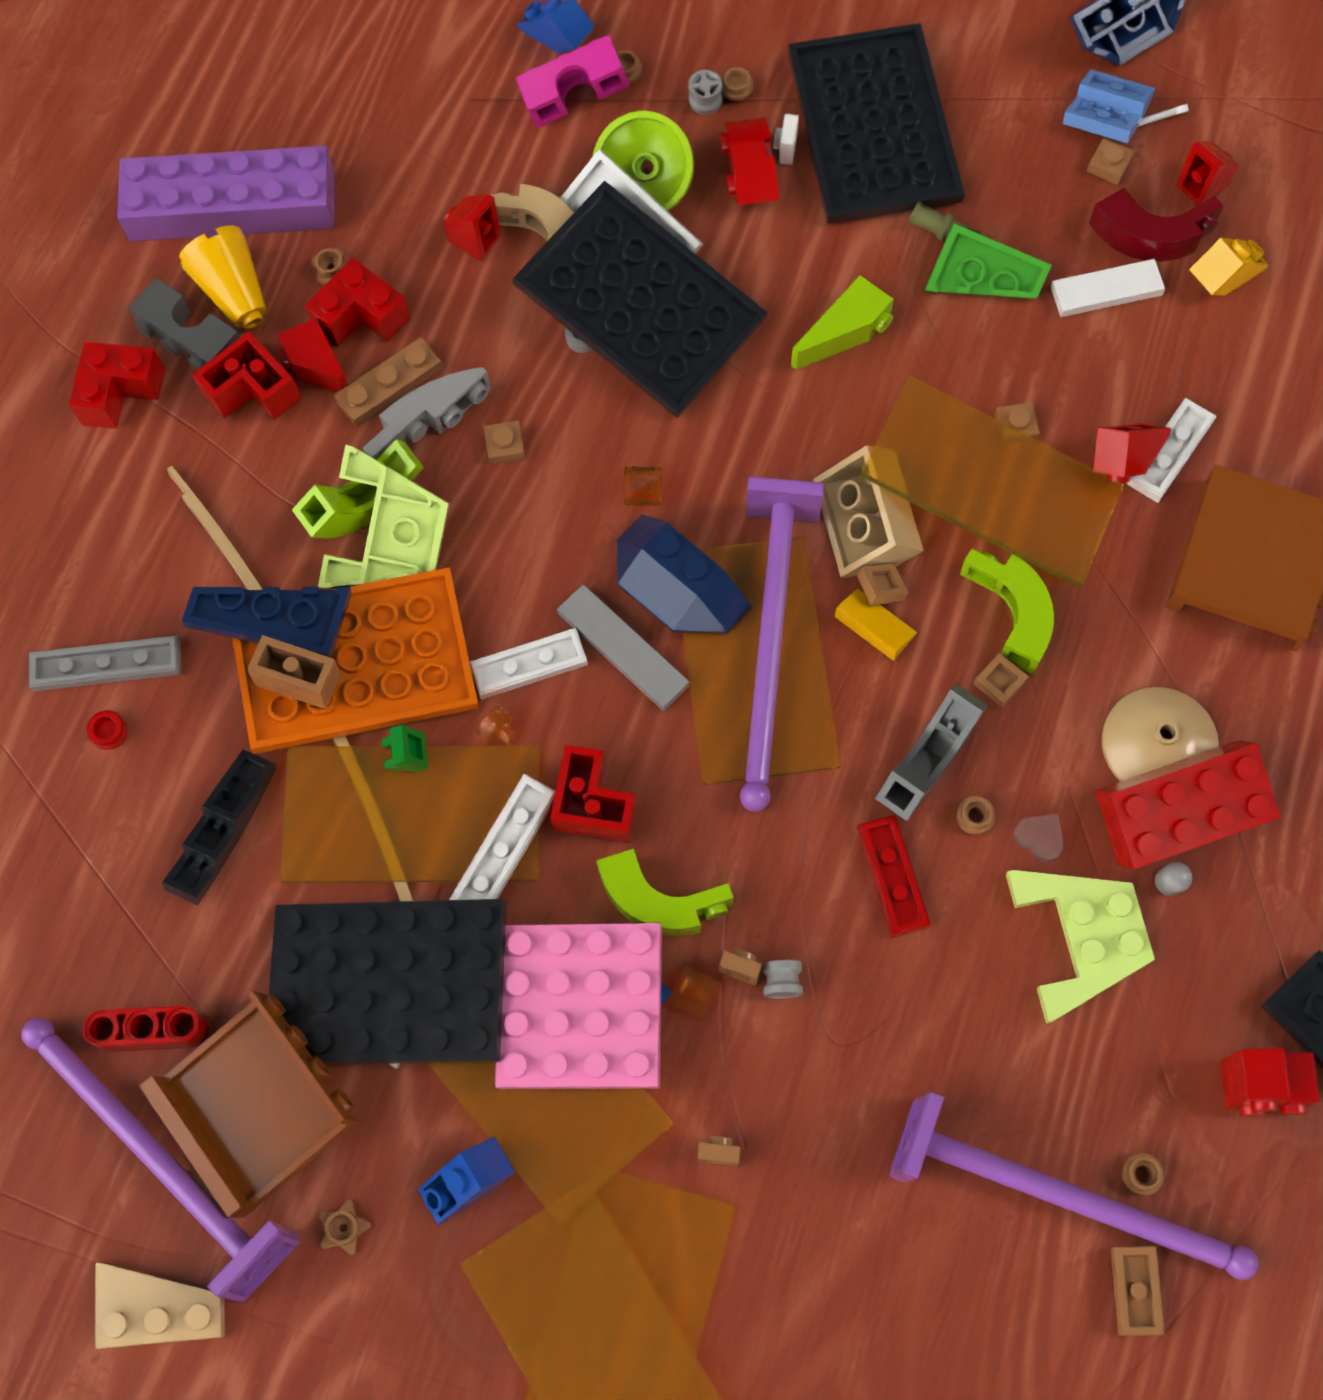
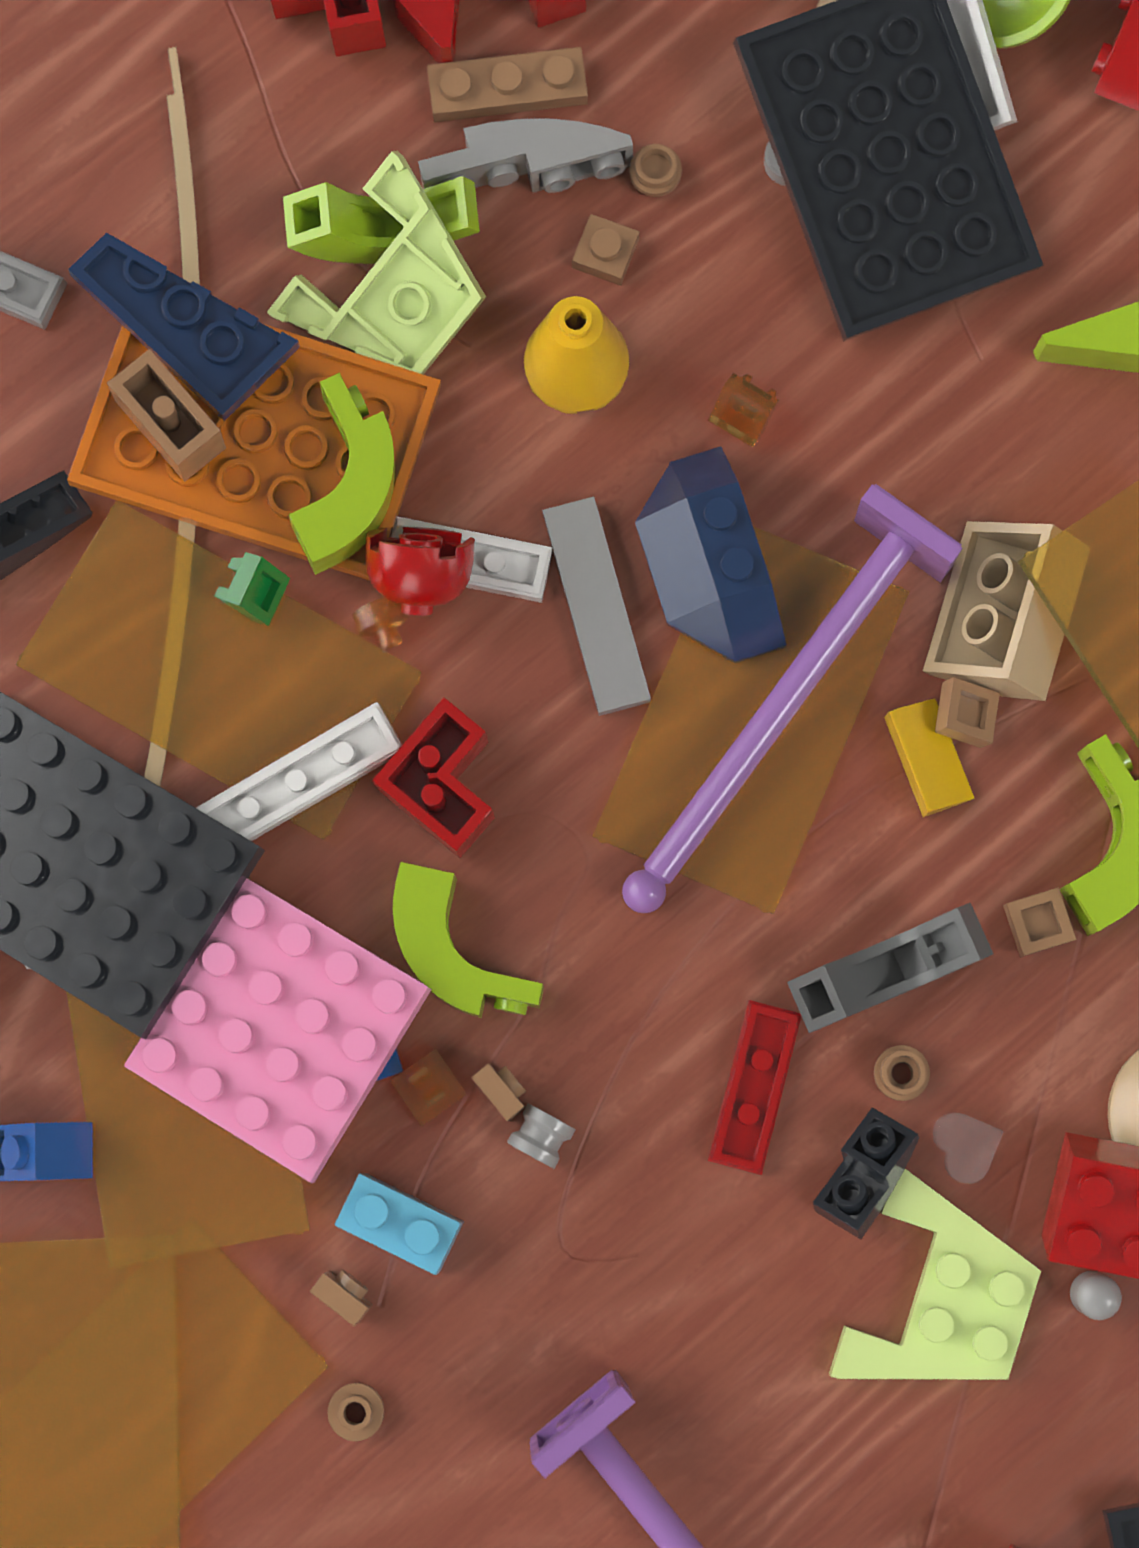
camera: 30 degrees right, 10 degrees up
none -> lime arch [288,373,395,575]
none -> medium nougat plate [328,1383,384,1441]
none -> medium azure brick [334,1173,464,1275]
none -> red cylinder [366,527,475,616]
none -> yellow cone [524,296,629,414]
none -> medium nougat plate [630,144,682,197]
none -> black slope [812,1107,919,1240]

